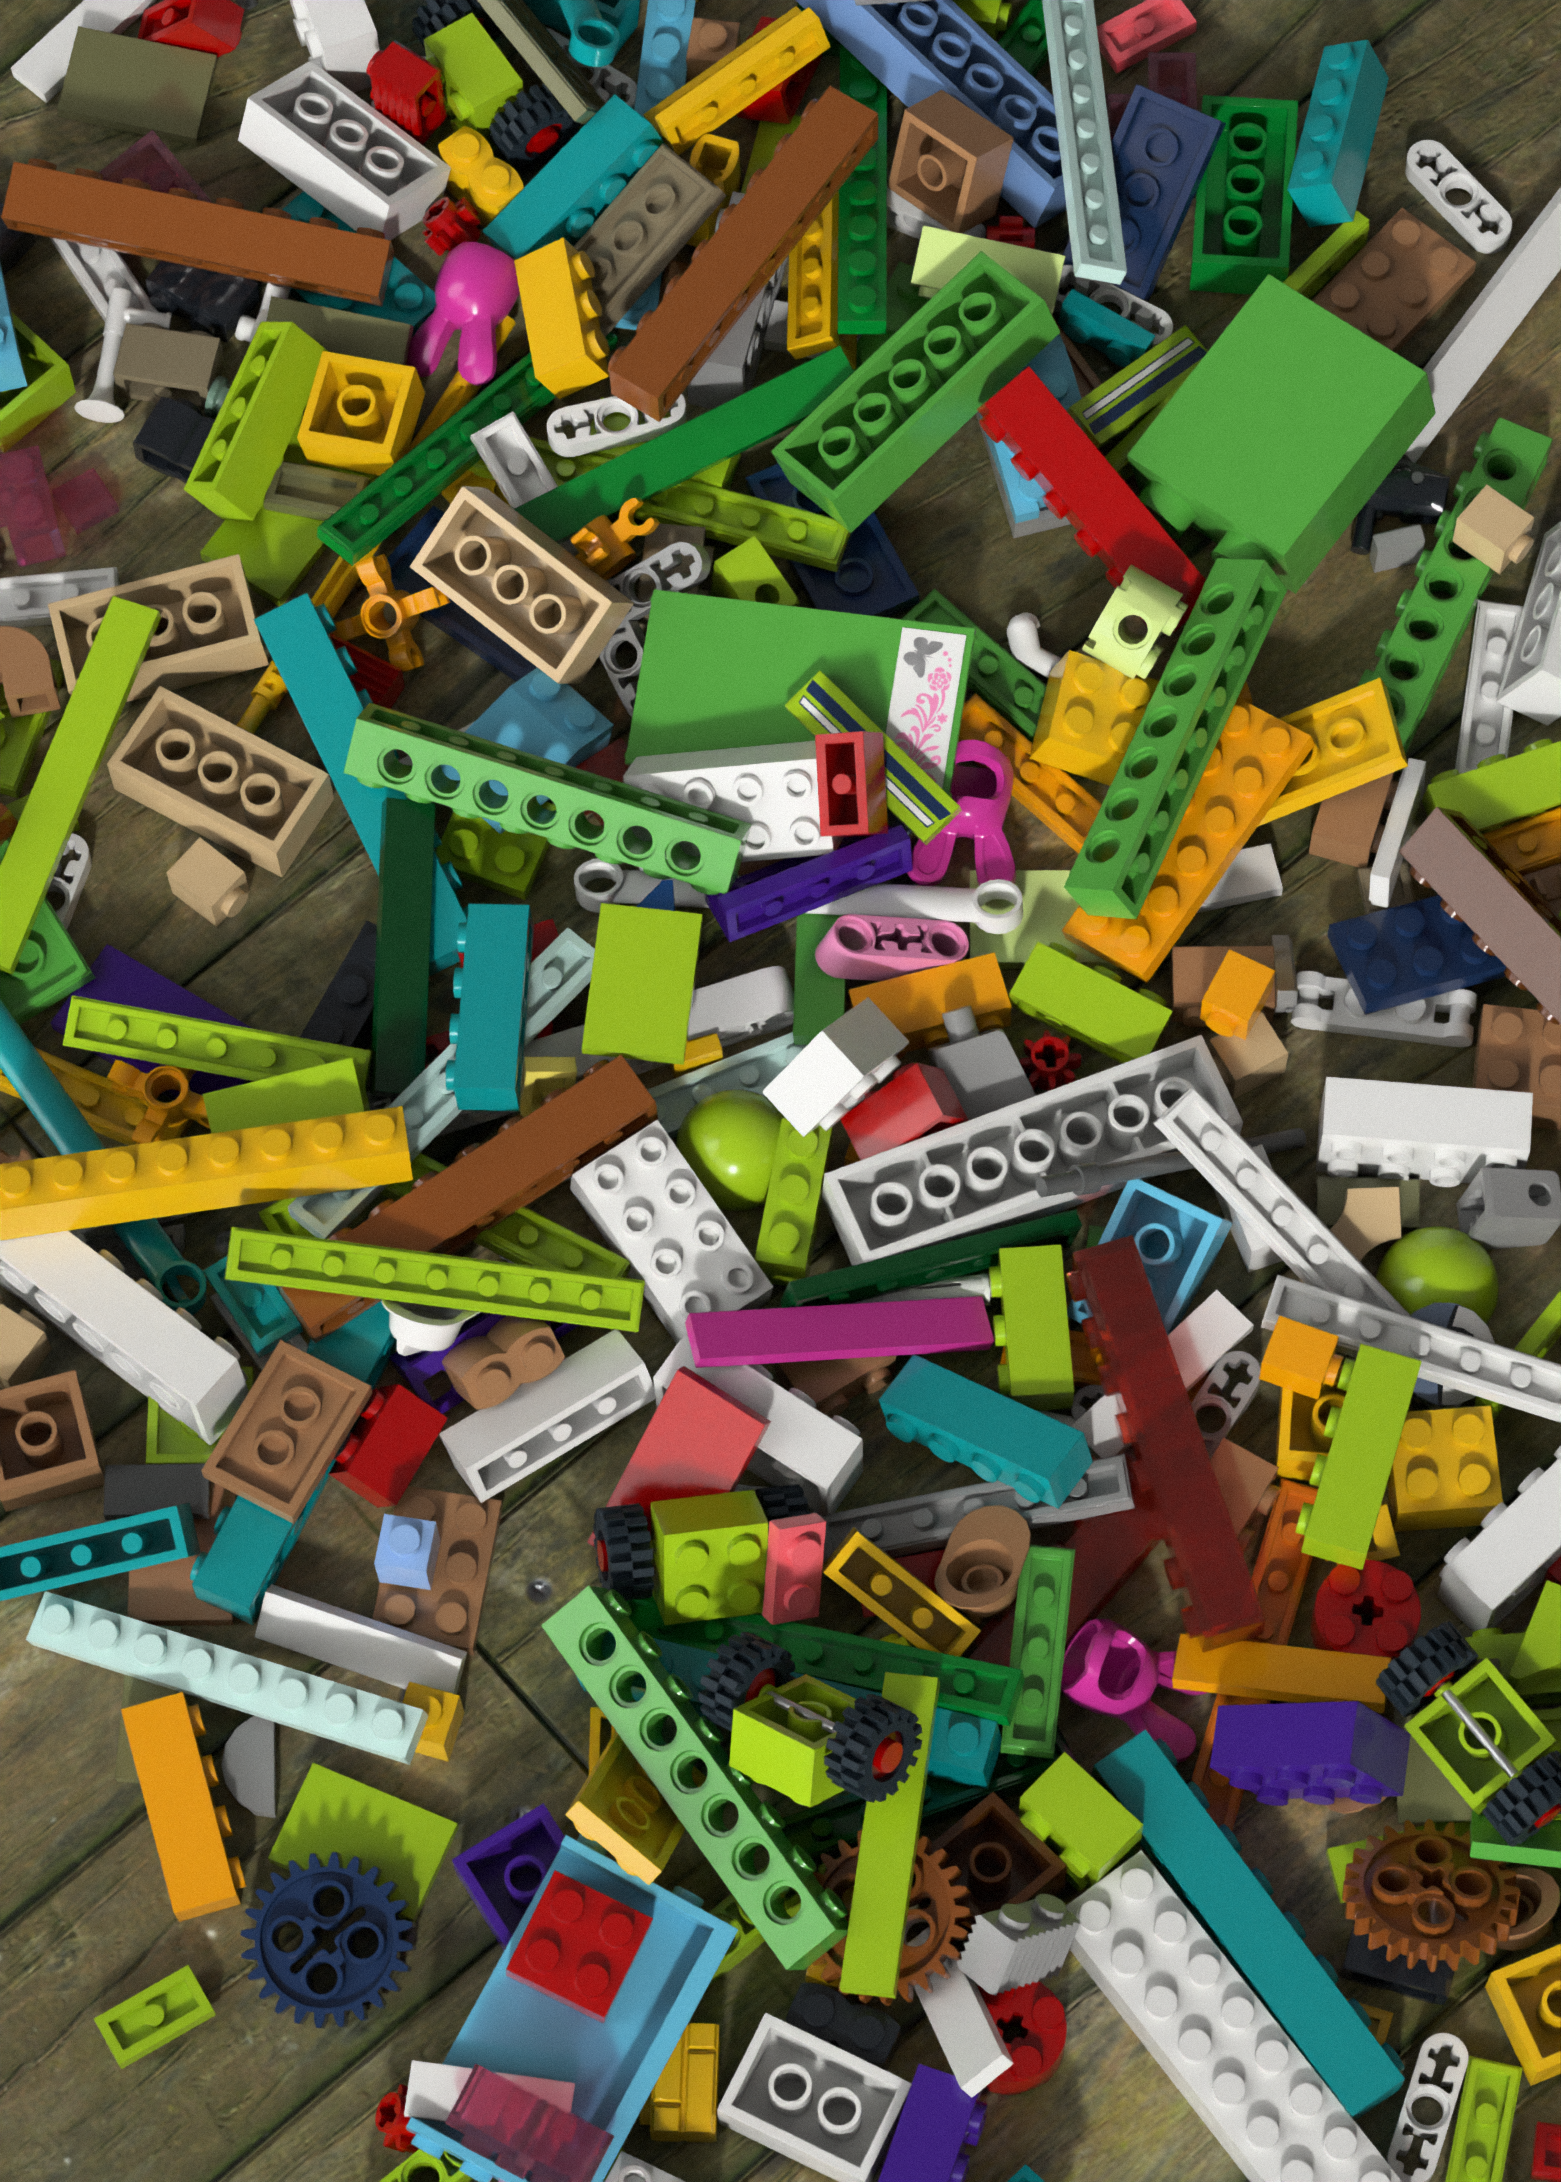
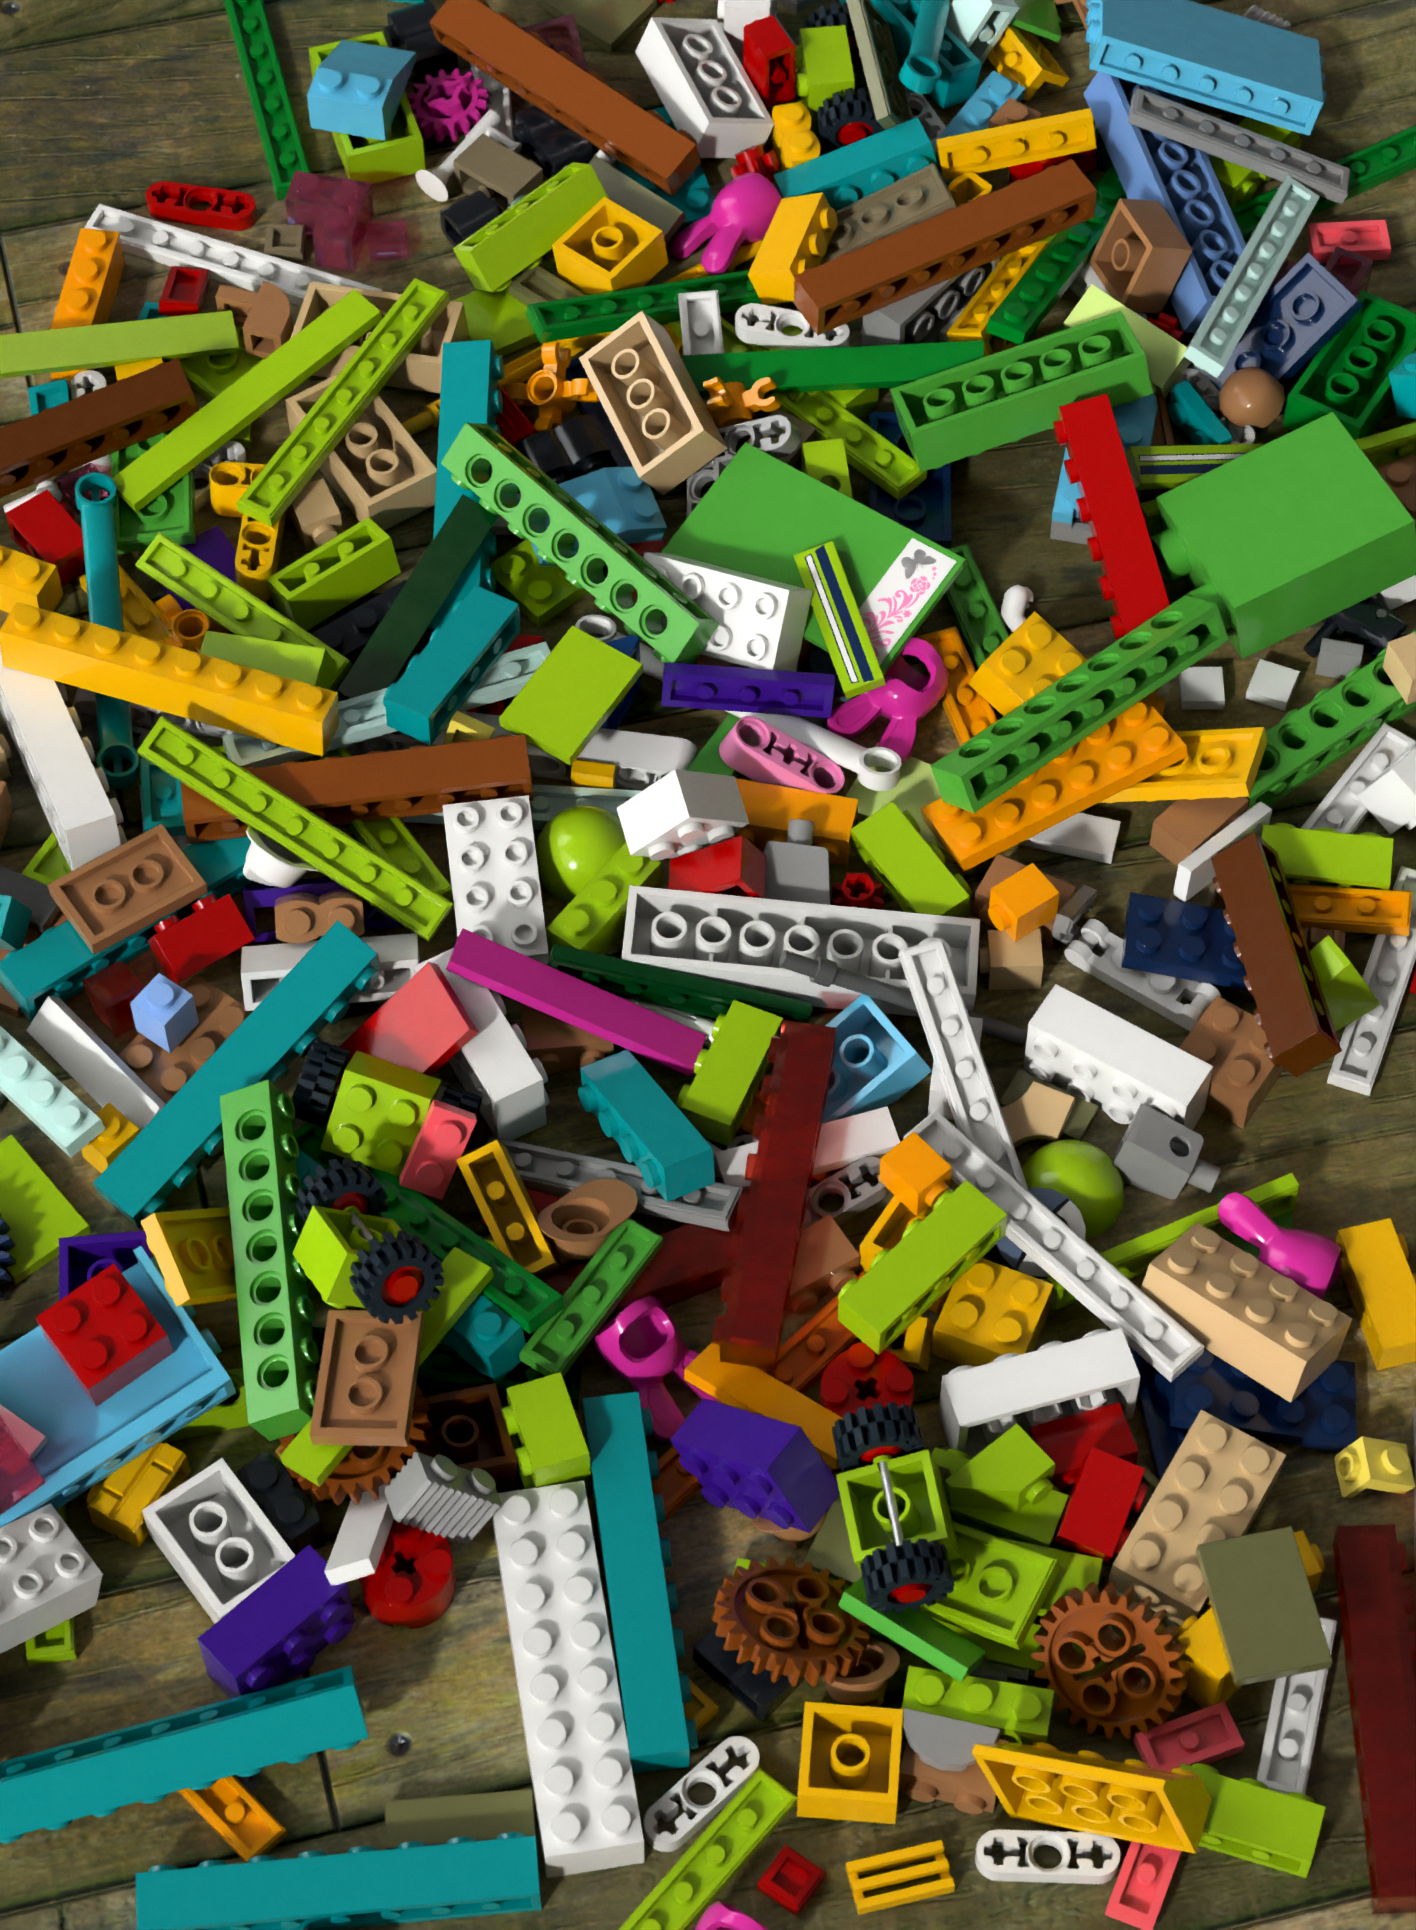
camera: 25 degrees right, 10 degrees down
red brick [815,731,888,837] -> none
yellowish green brick [1082,565,1188,679] -> none
none -> clear red brick [82,960,143,1037]
none -> teal brick [93,920,381,1228]
none -> yellow beam [209,462,287,603]
none -> lime tile [236,278,450,527]
none -> lime brick [267,517,401,631]
none -> medium nougat plate [309,1310,425,1446]
none -> dark pink gear [407,68,490,143]
none -> black brick [516,415,612,484]
none -> white tile [1179,667,1225,710]
none -> medium nougat hair [1219,367,1285,428]
none -> white tile [1245,659,1300,711]

